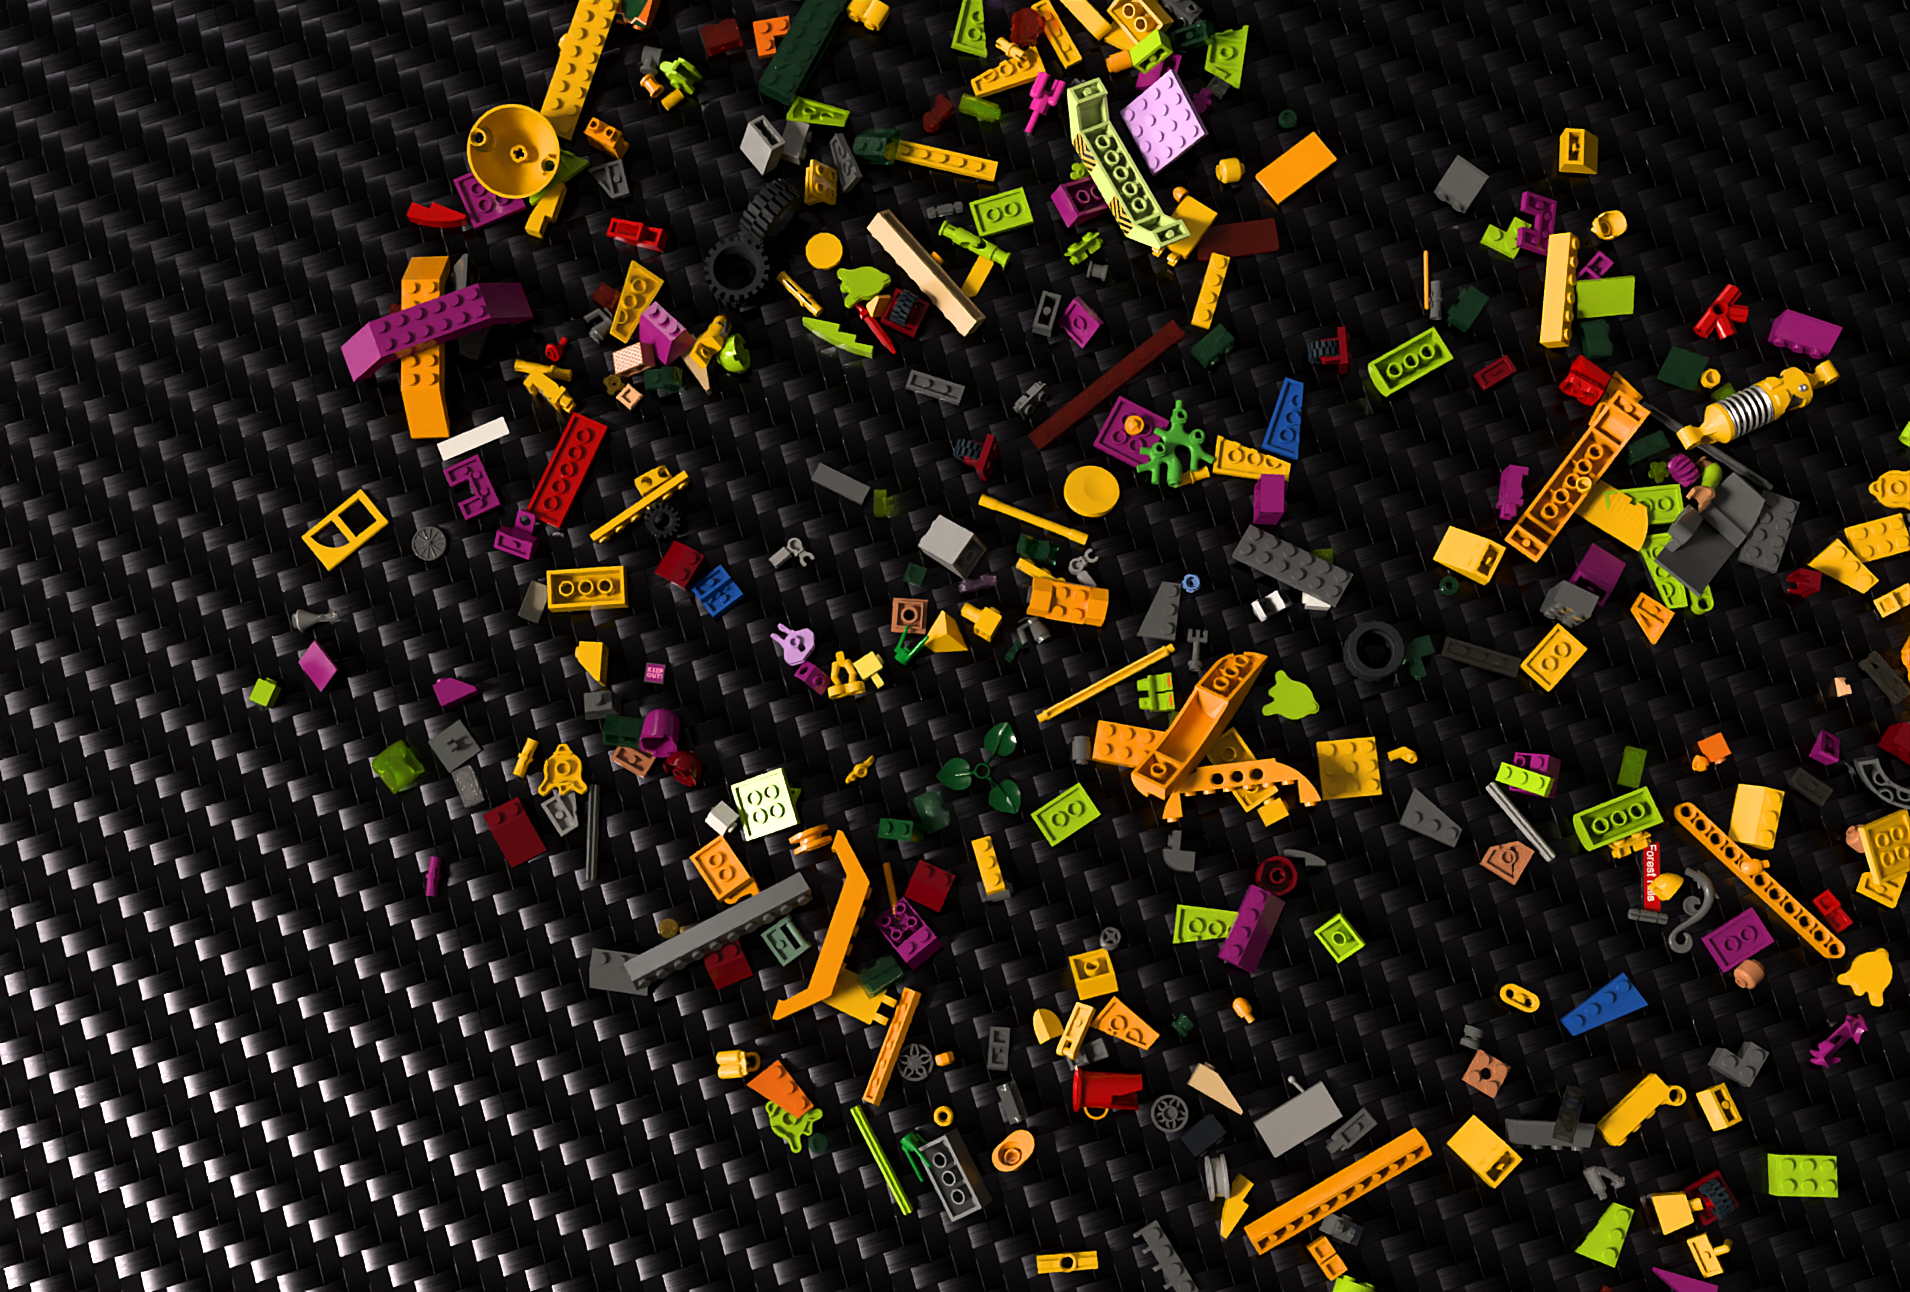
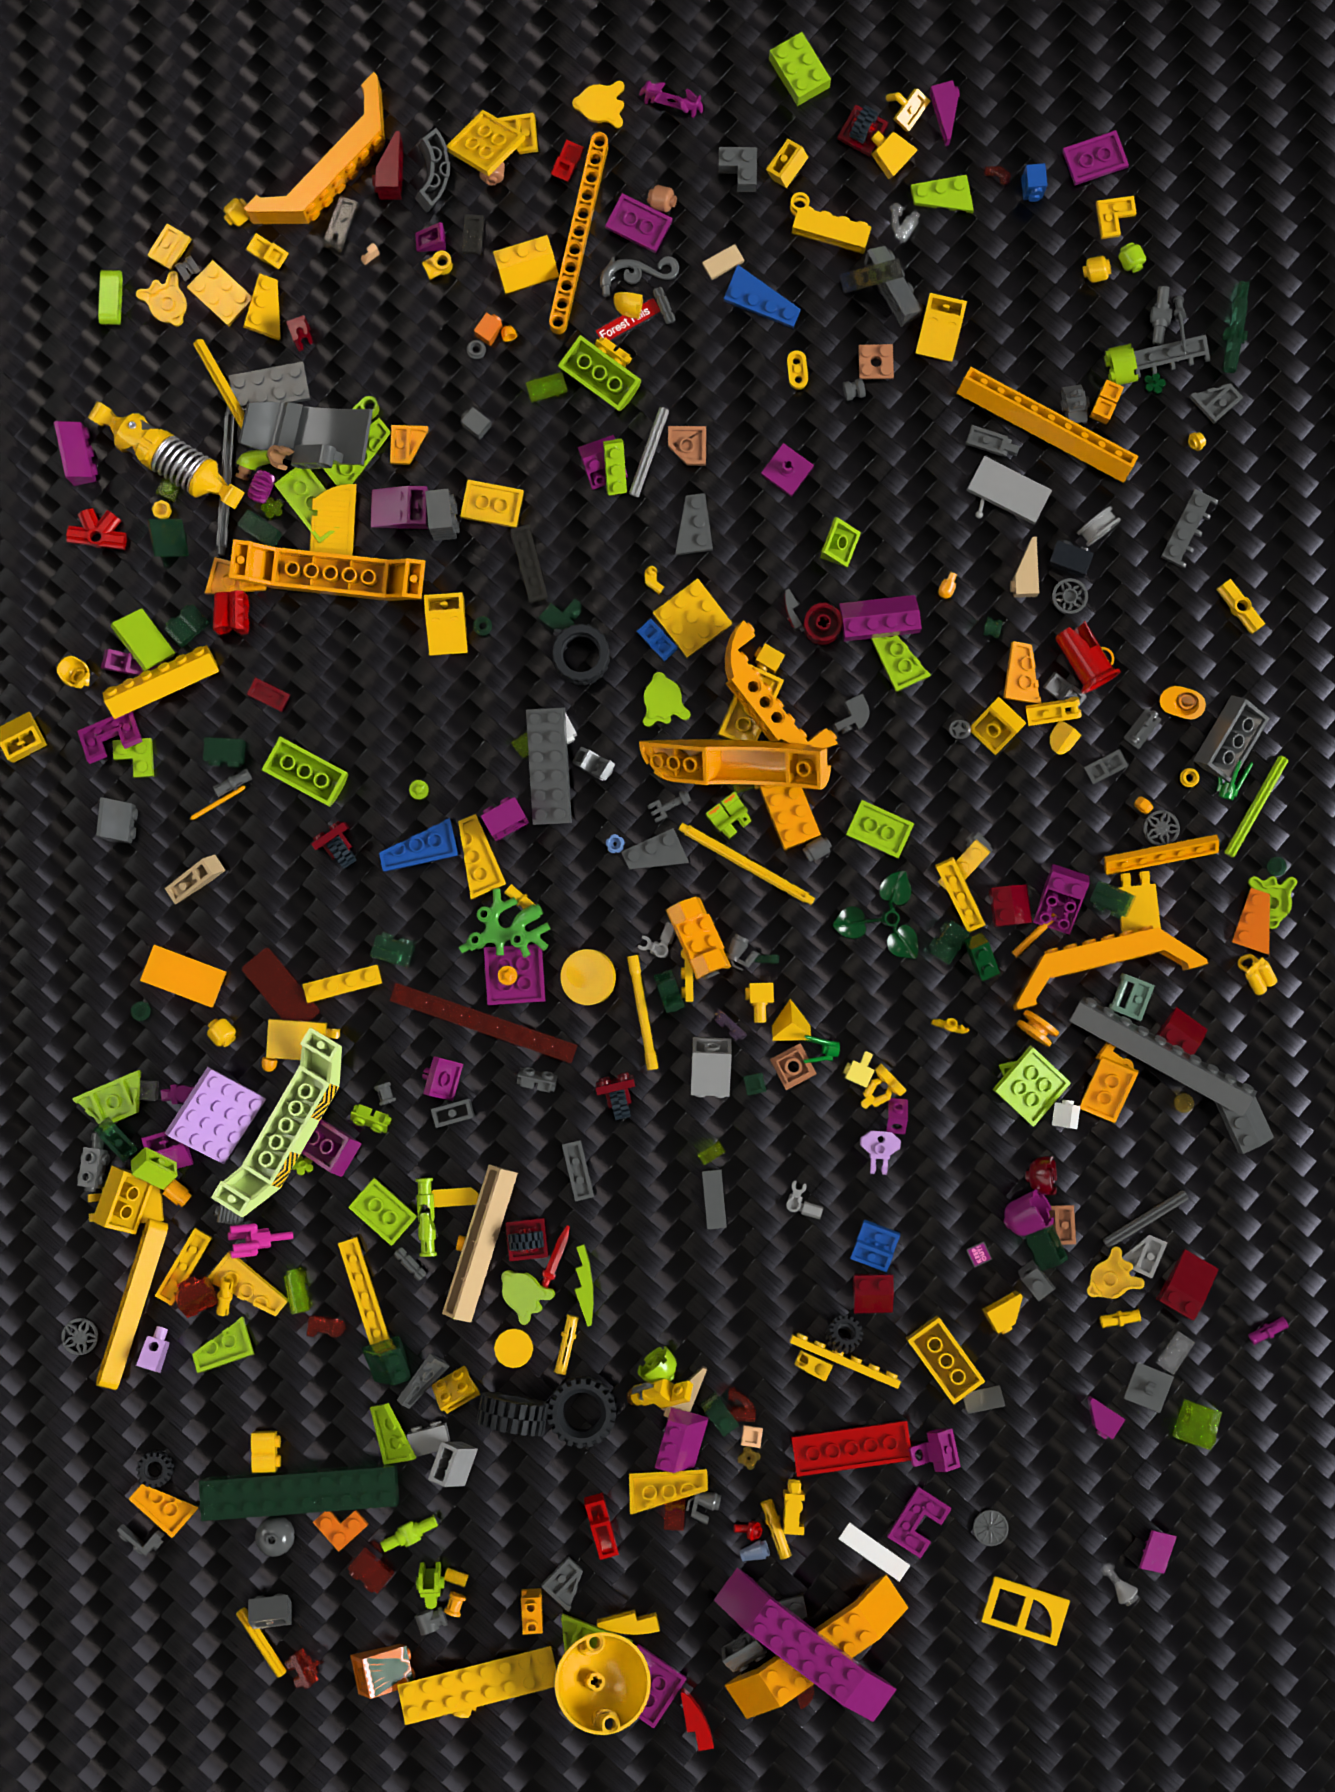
camera: 125 degrees left, 5 degrees up
lime brick [249,677,282,709] -> none
nougat panel [612,342,656,377] -> none
yellow slope [866,295,891,317] -> none
yellow slope [1221,1173,1254,1239] -> none
magenta hips [1496,465,1529,520] -> none
yellow hinge [1576,477,1592,494] -> none
light orange cylinder [1740,858,1770,876] -> none
none -> tan slope [165,855,225,904]
none -> yellow axle [193,339,245,428]
none -> lime pin [380,1515,438,1552]
none -> lime tile [409,780,429,800]
none -> yellow piece [421,251,453,279]
none -> dark grey brick [461,407,492,440]
none -> dark grey plate [467,340,486,359]
none -> blue slope [637,619,678,661]
none -> tan tile [702,244,744,280]
none -> clear red plant [724,1387,756,1422]
none -> sand blue cone [740,1540,770,1561]
none -> magenta tile [761,443,814,497]
none -> yellow plate [936,857,986,933]

